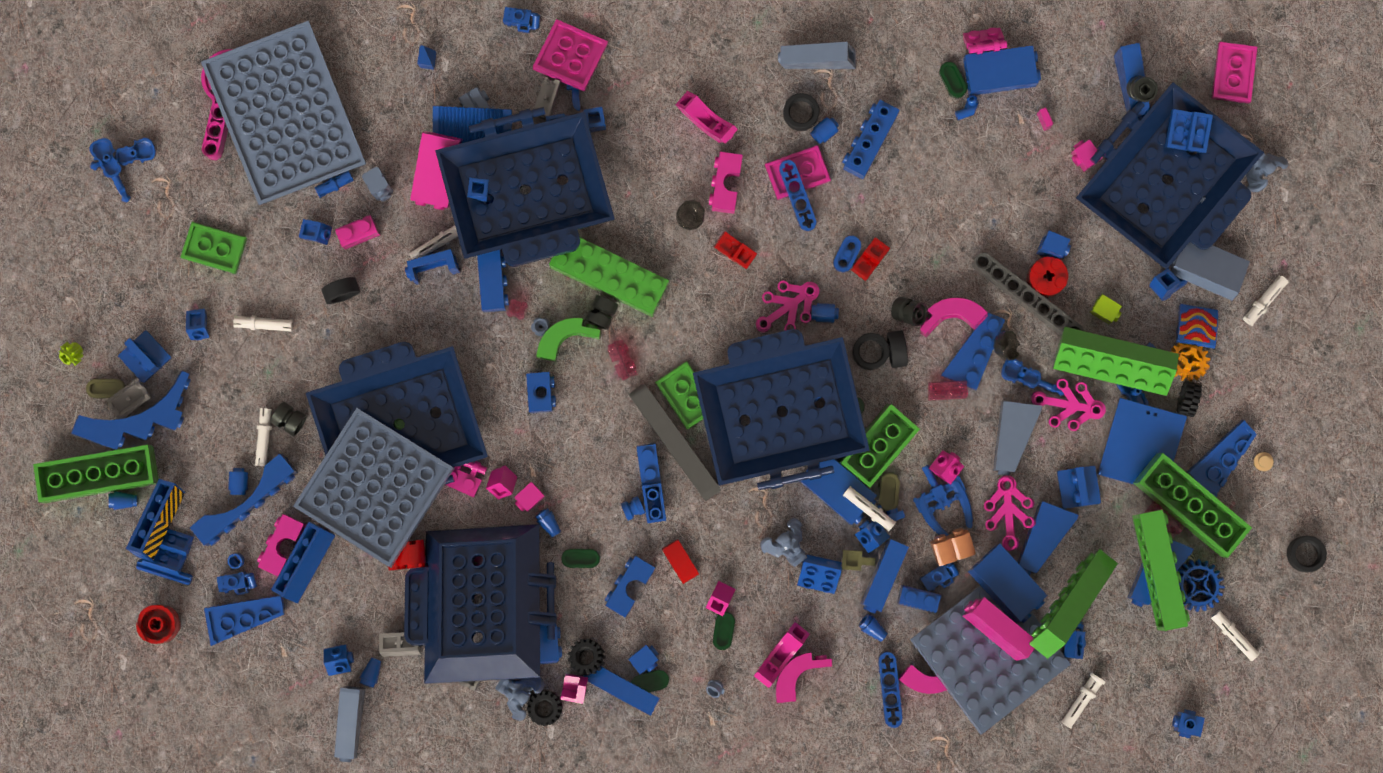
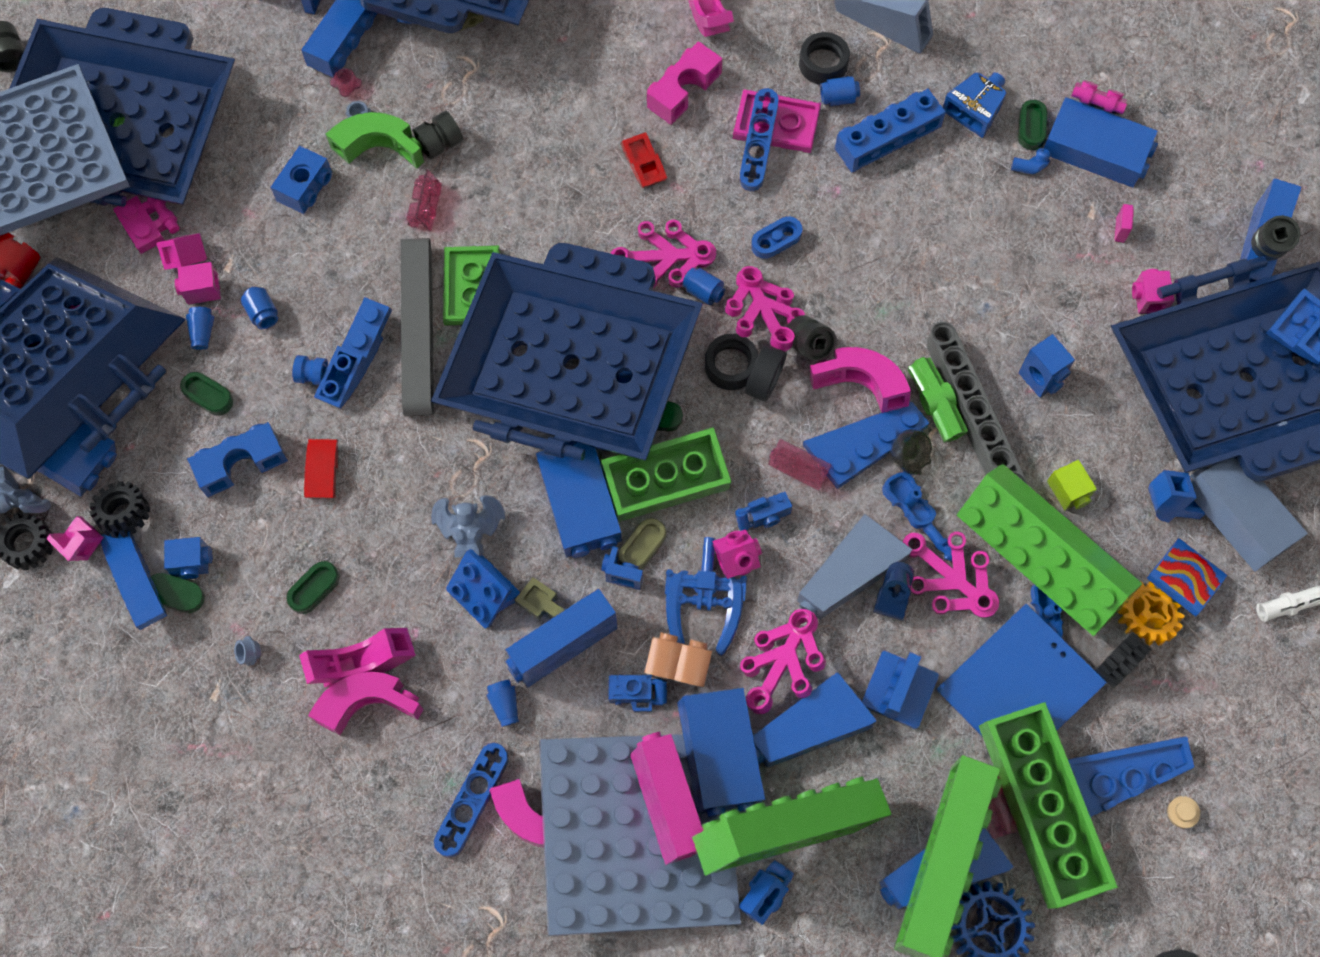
camera: 30 degrees right, 15 degrees down
bright green brick [549,238,669,317] -> none
clear smoke hair [676,200,705,231] -> none
dark pink brick [705,581,736,616] -> none
white pin [843,486,896,532] -> none
red slope [851,237,890,281] -> none
blue brick [855,520,890,553] -> none
blue brick [897,585,941,613] -> none
red brick [1027,257,1068,298] -> none
none -> blue brick [241,287,278,330]
none -> dark pink plant [725,266,805,352]
none -> blue piece [735,491,793,531]
none -> dark blue piece [873,562,914,621]
none -> bright green piece [908,357,968,443]
none -> blue torso [943,72,1007,138]

